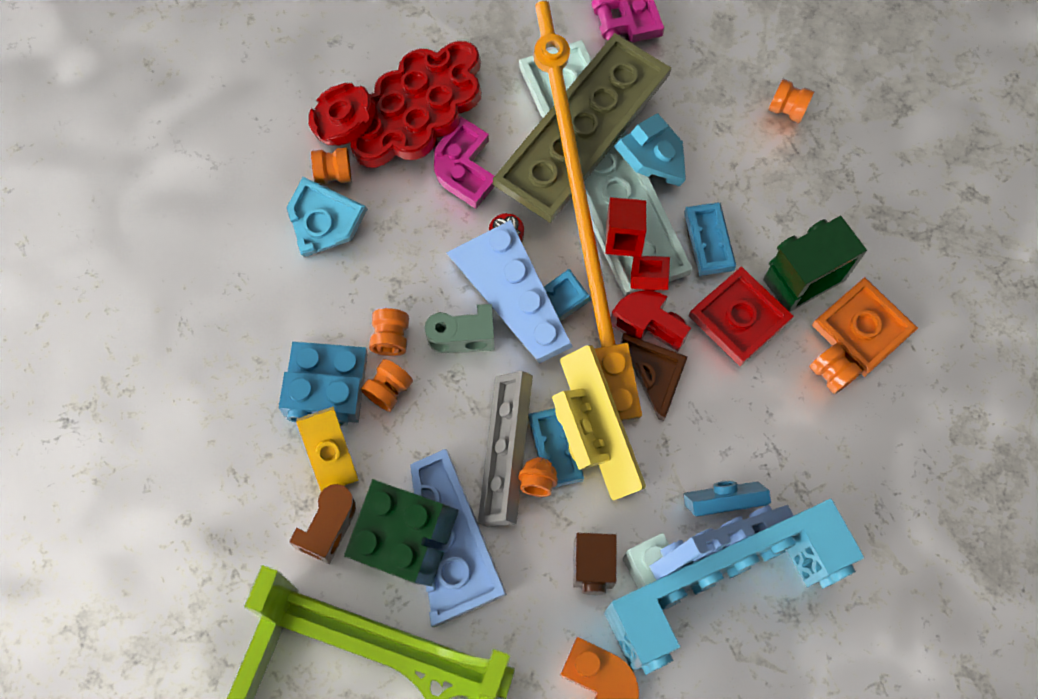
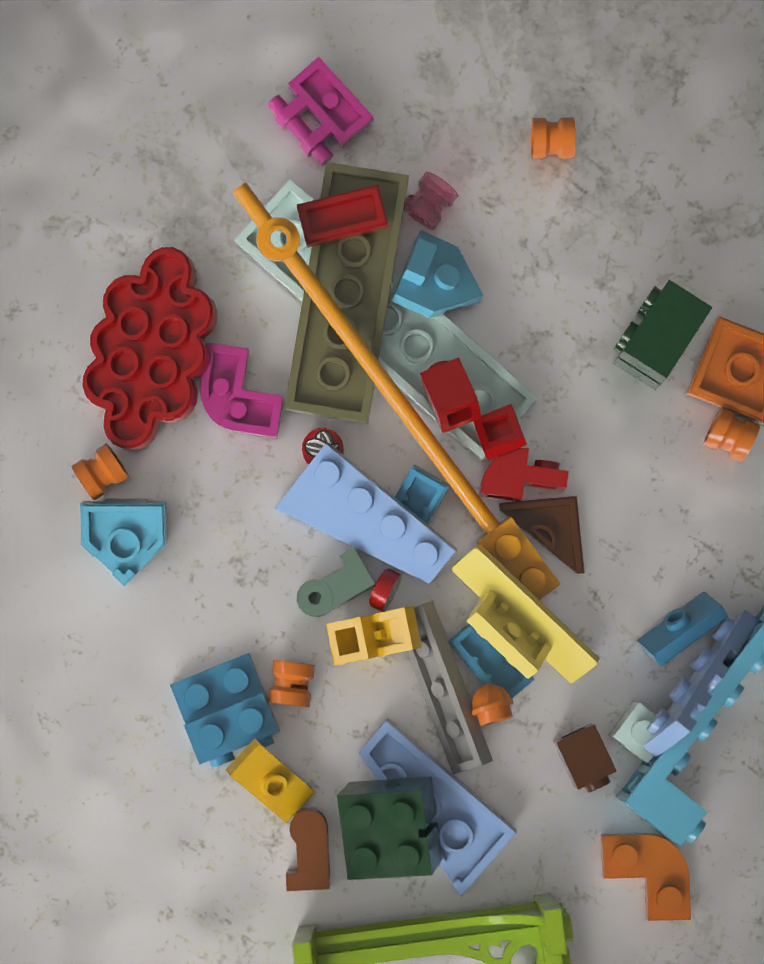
camera: 20 degrees left, 15 degrees up
red tile [308,83,376,146] -> none
orange wheel [369,308,409,356] -> none
dark azure plate [684,202,736,276] -> none
red plate [688,266,794,367] -> none
none -> red tile [296,184,389,248]
none -> yellow brick [326,606,422,666]
none -> red tile [369,568,402,612]
none -> clear pink wheel [404,172,459,230]

